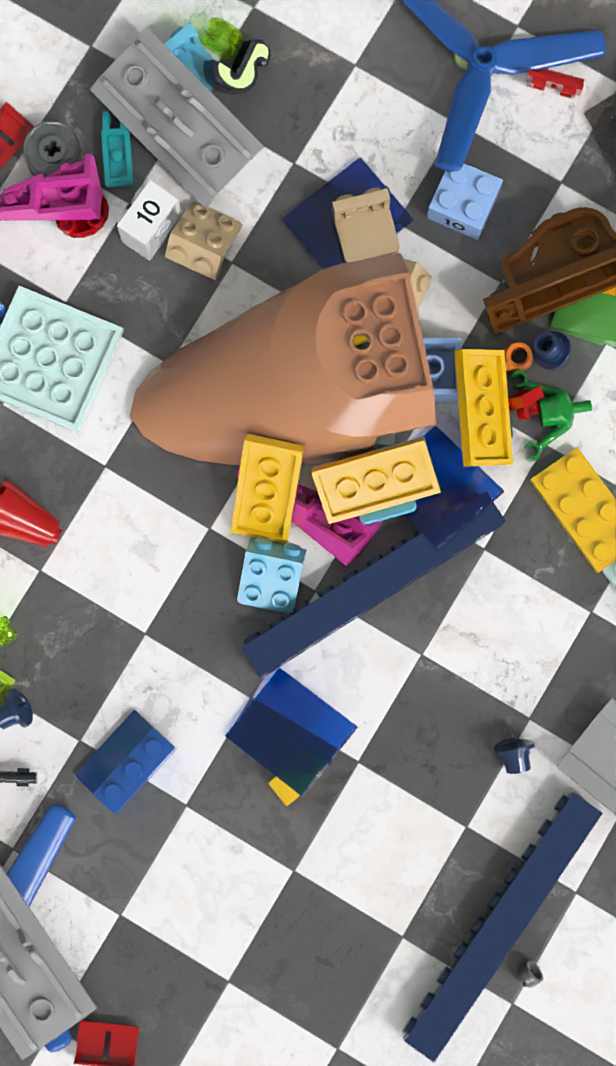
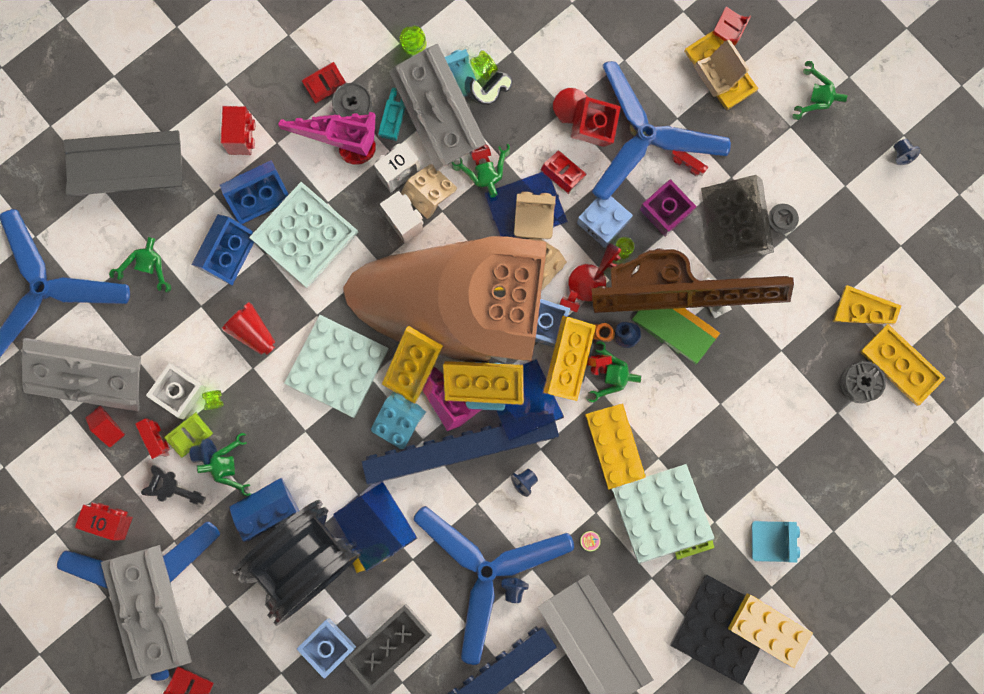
camera: 15 degrees right, 0 degrees up
none -> green piece [197,433,252,496]
none -> black wheel [232,500,363,626]
none -> light aqua plate [284,315,389,418]
none -> light blue brick [297,618,356,679]
none -> dark grey brick [344,604,433,692]
none -> white brick [380,191,424,244]
none -> clear neon green wheel [400,25,427,55]
none -> blue piece [413,506,574,665]
none -> green piece [451,144,510,197]
none -> red tile [470,145,492,166]
none -> dark blue piece [511,469,538,497]
none -> red piece [540,150,587,194]
none -> red dish [553,88,587,124]
none -> red tile [559,290,580,313]
none -> red dish [568,264,606,301]
none -> red brick [570,96,621,147]
none -> tile [580,531,600,551]
none -> red piece [595,243,621,279]
none -> clear neon green wheel [615,237,635,259]
none -> magenta brick [639,179,697,237]

